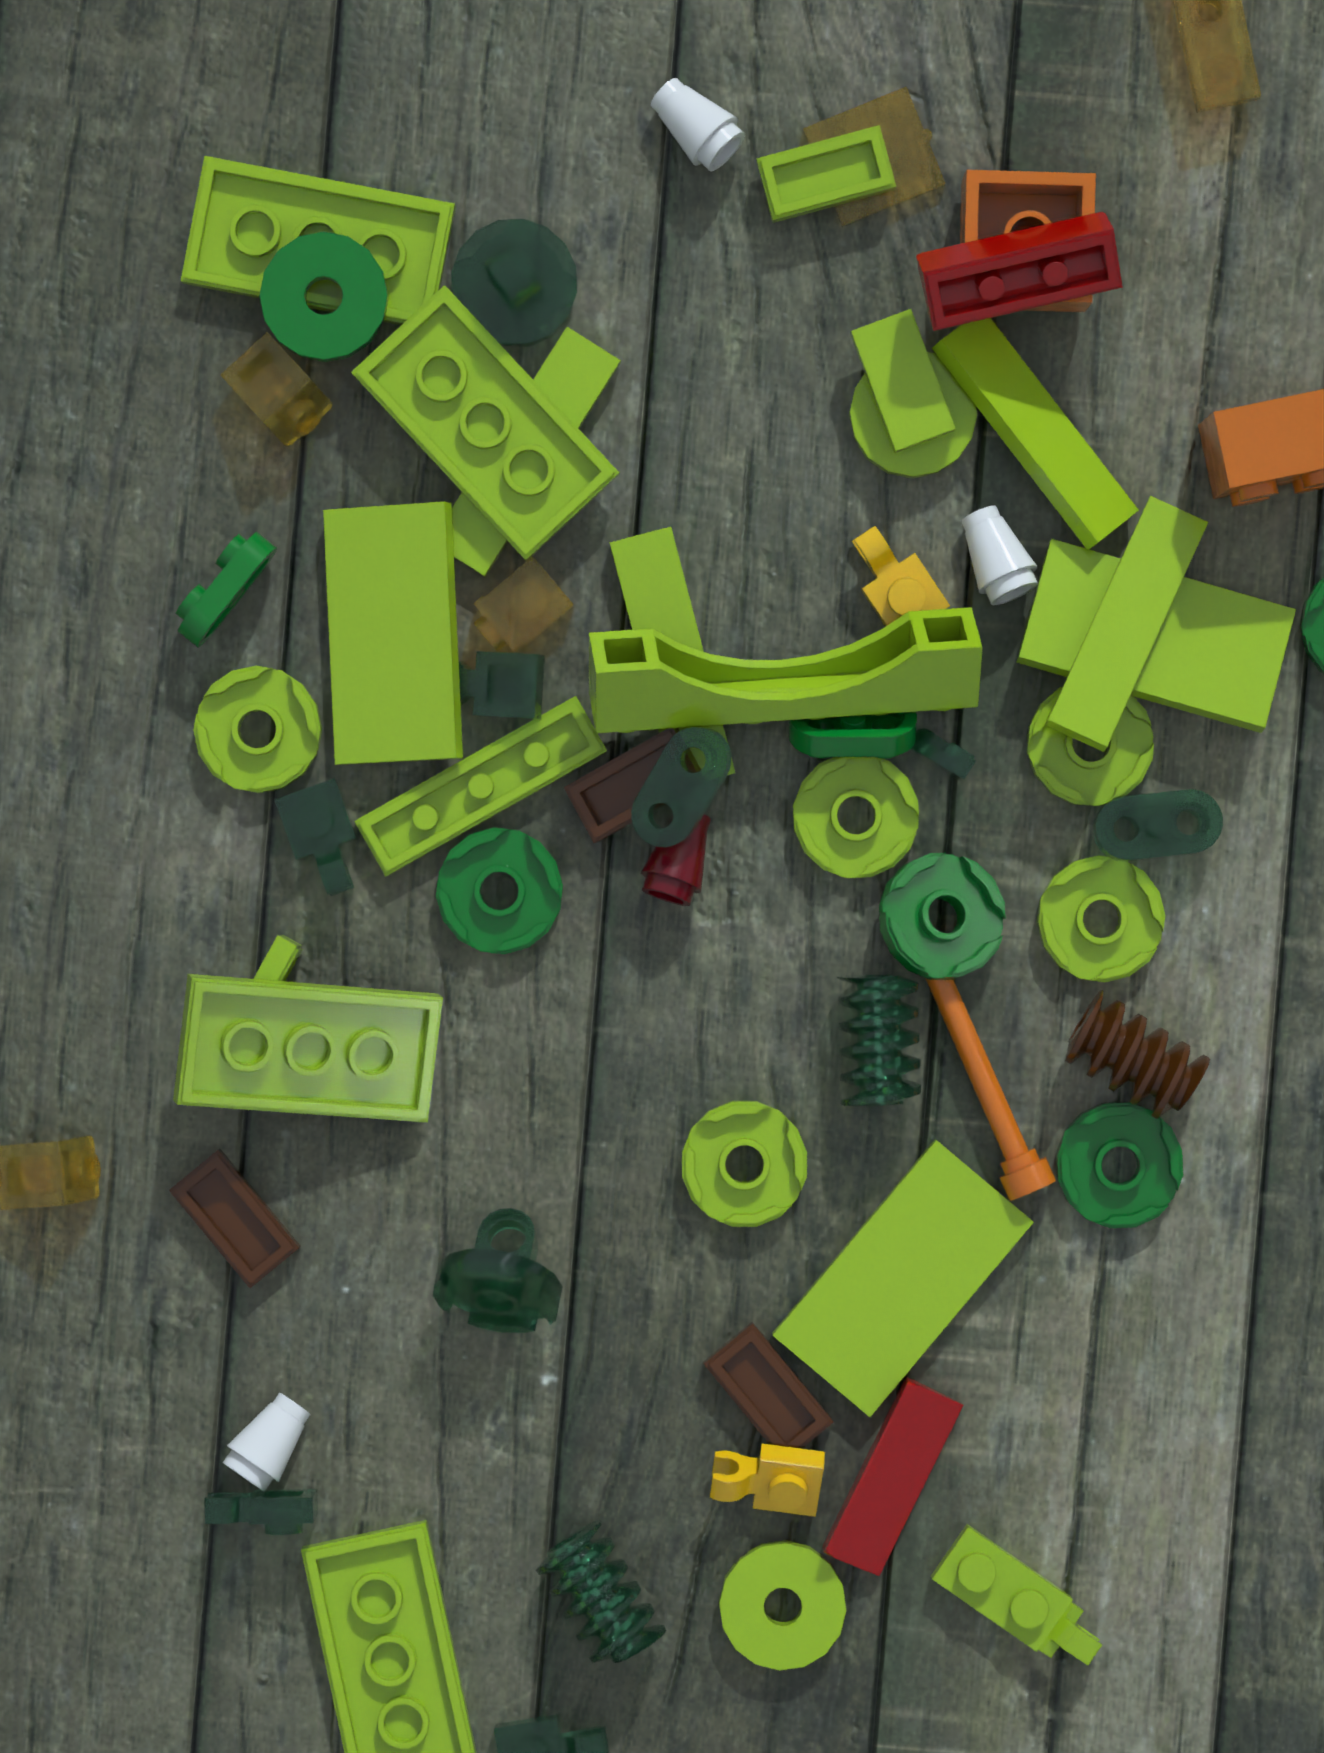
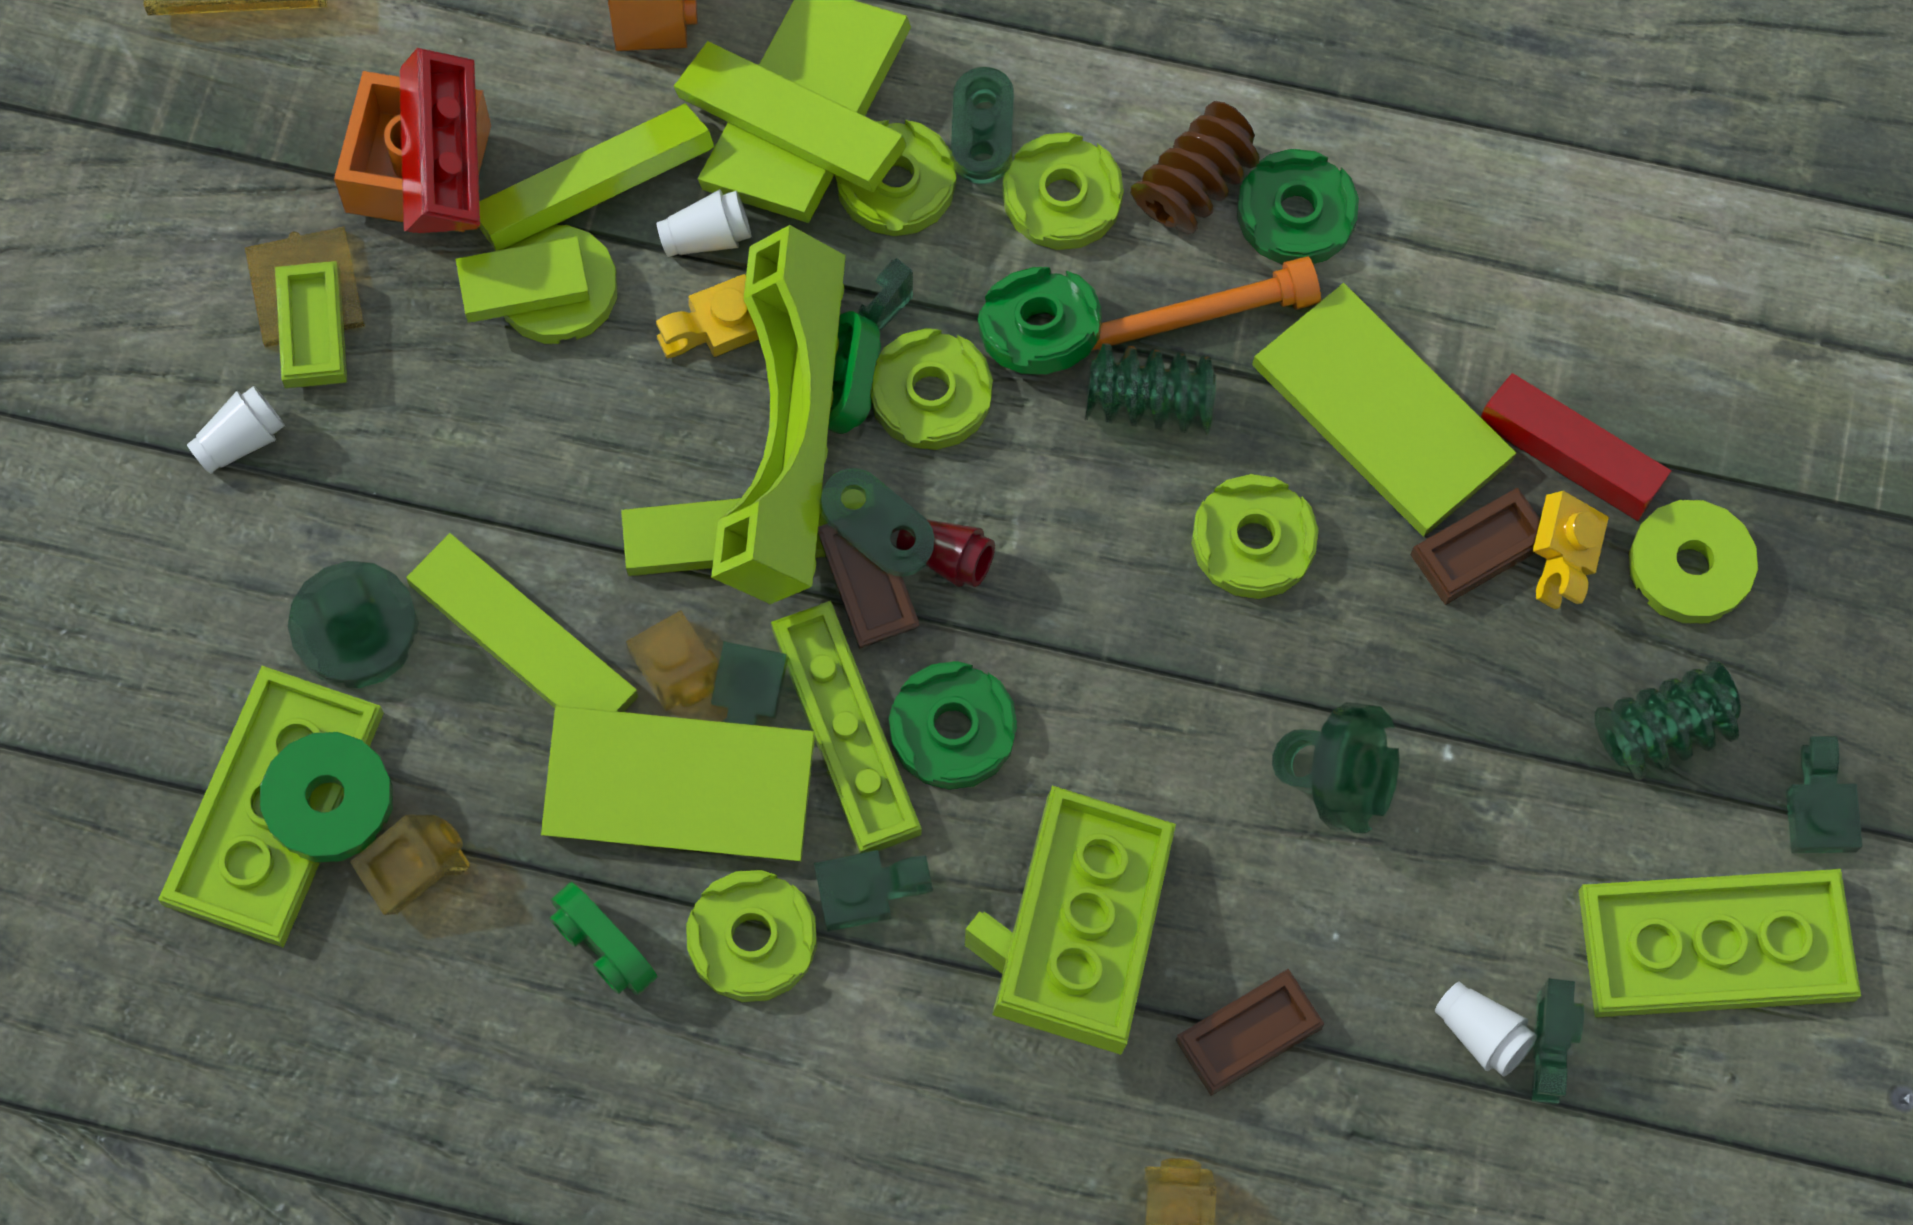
camera: 85 degrees left, 20 degrees down
lime tile [351,285,620,561] -> none
lime hinge [931,1524,1103,1665] -> none

